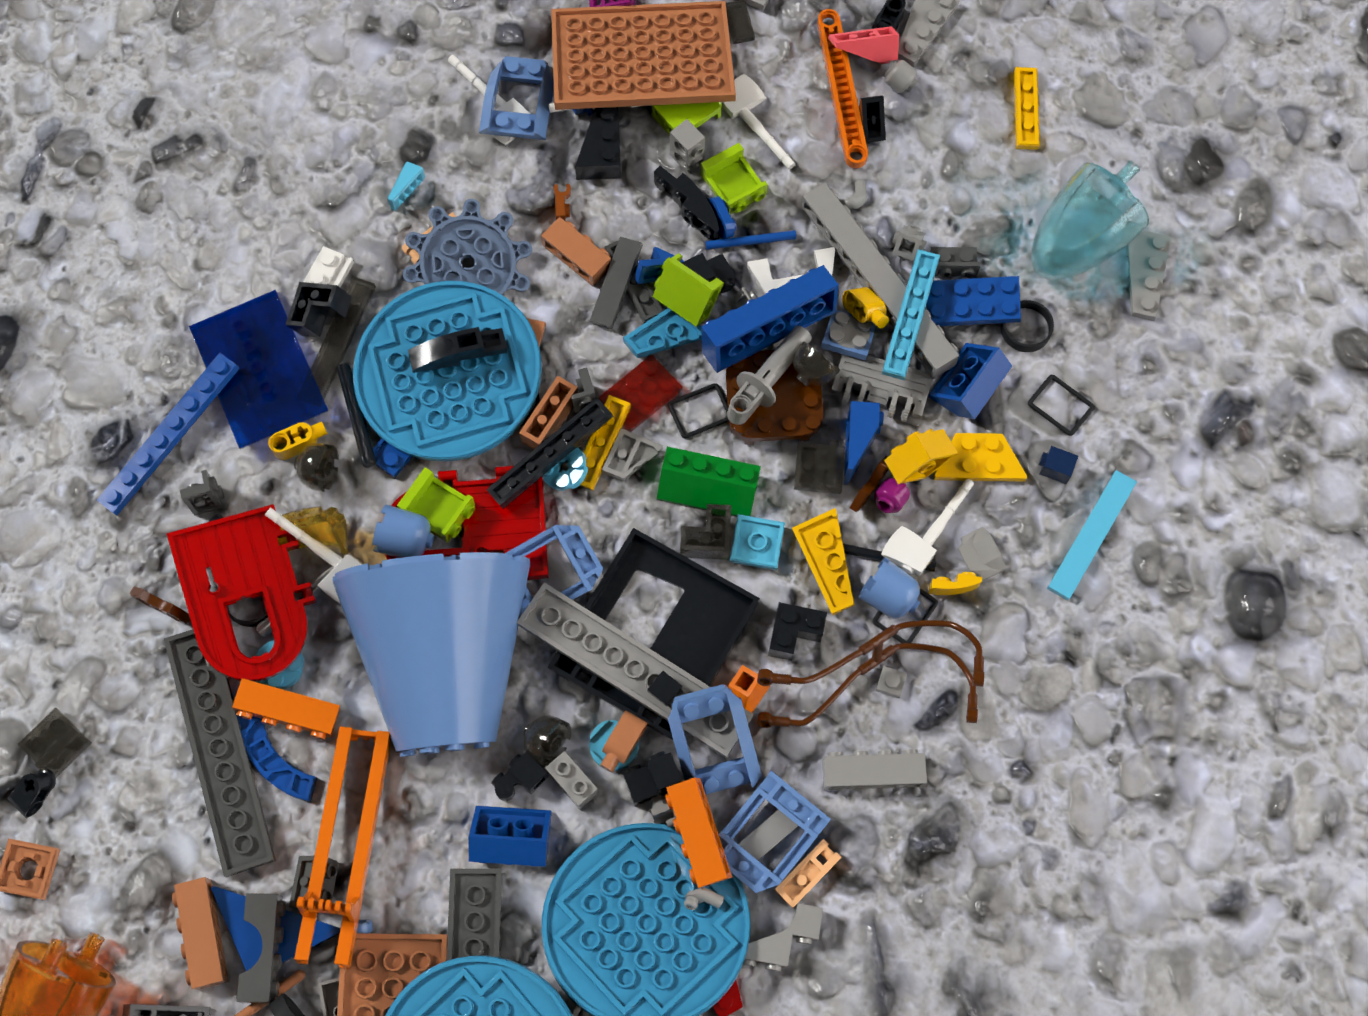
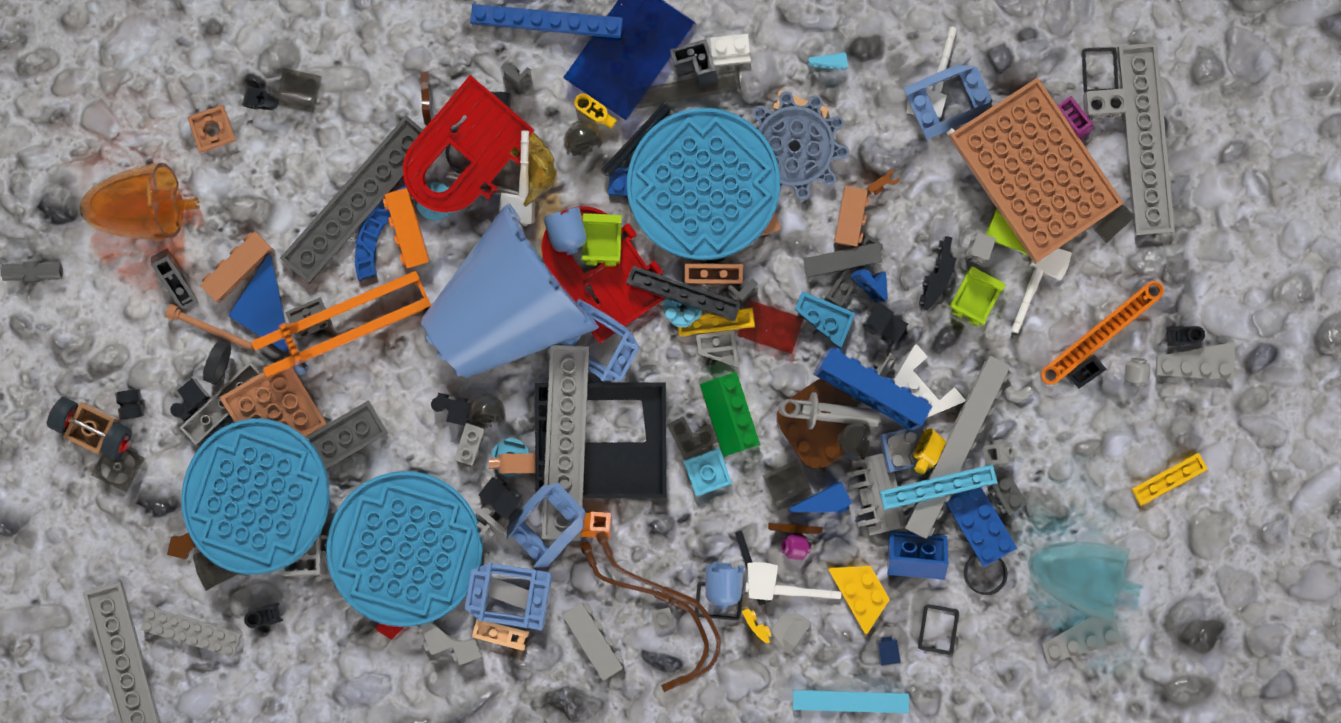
camera: 60 degrees right, 15 degrees up
dark grey arch [237,893,286,1003] -> none
black slope [408,327,507,373] -> none
blue slope [468,806,551,867] -> none
black wedge [575,107,621,180] -> none
black tile [647,671,683,707] -> none
lime panel [652,253,724,327] -> none
orange brick [665,777,733,888] -> none
black piece [667,383,729,439] -> none
light grey arm [684,887,724,910] -> none
blue bar [705,230,796,250] -> none
blue plate [708,196,737,239] -> none
black brick [768,602,827,661] -> none
yellow wing [792,508,855,616] -> none
coral slope [829,26,899,64] -> none
yellow brick [884,429,958,484] -> none

